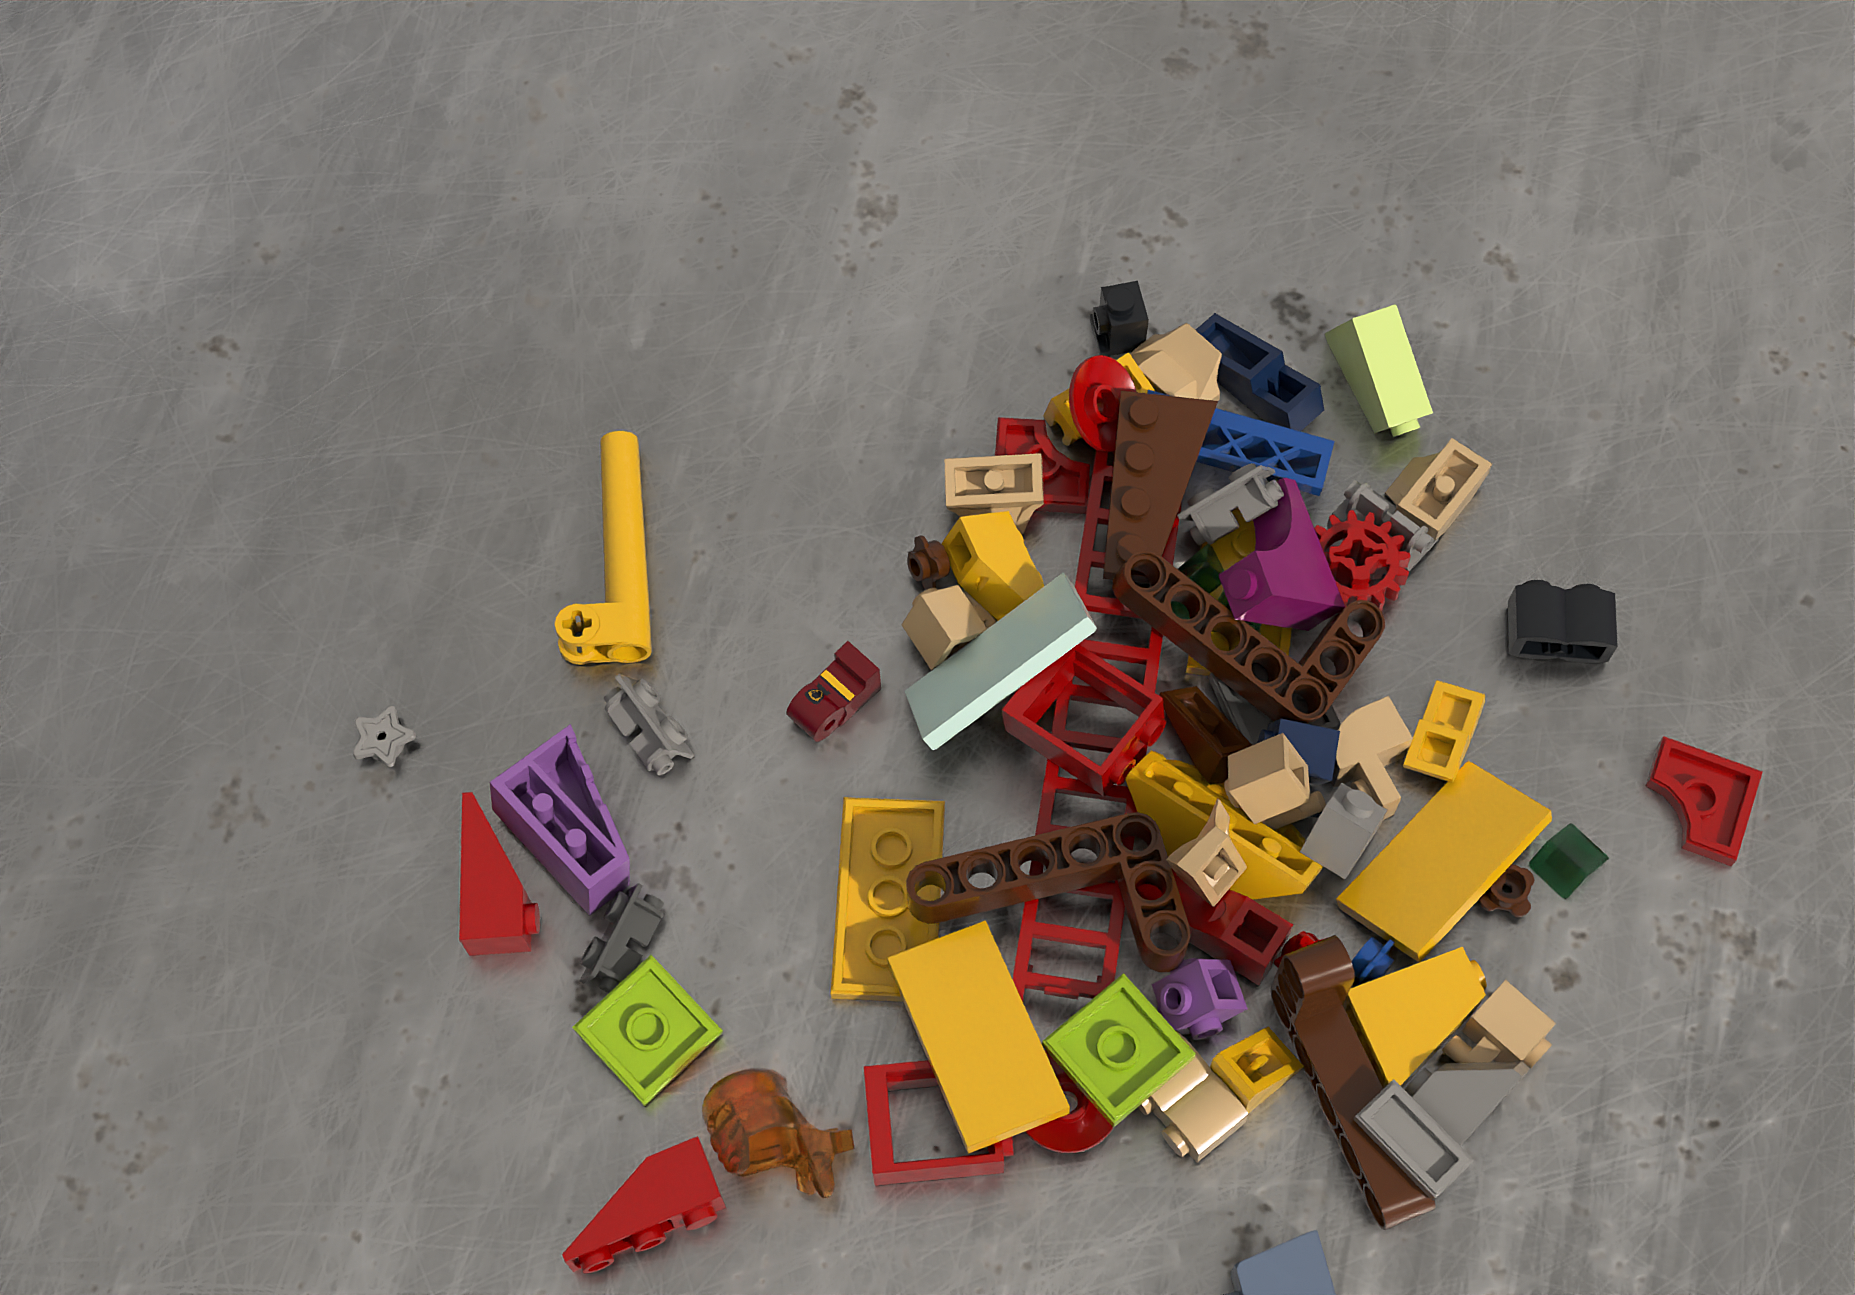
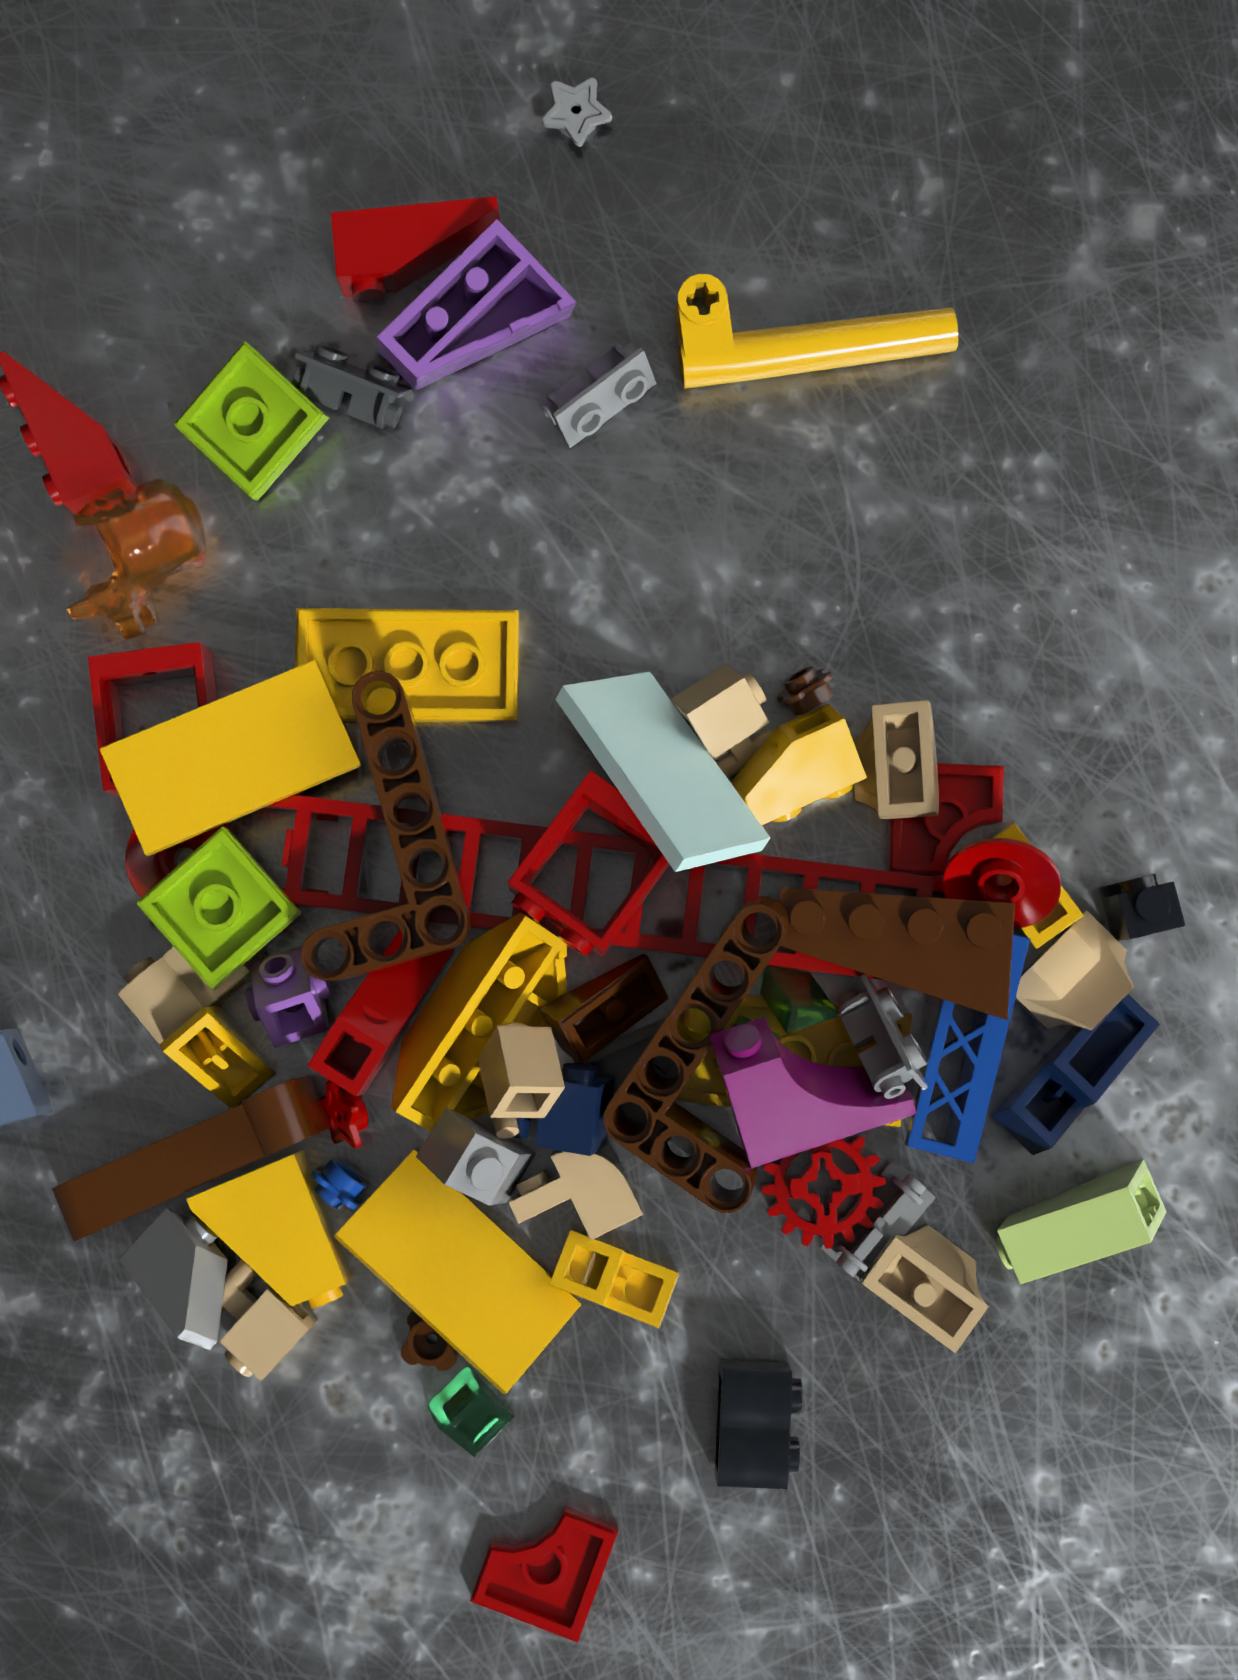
camera: 85 degrees right, 20 degrees up
dark red leg [786,641,881,742] -> none
tan slope [1166,798,1247,907] -> none
light grey tile [1353,1079,1475,1201] -> none

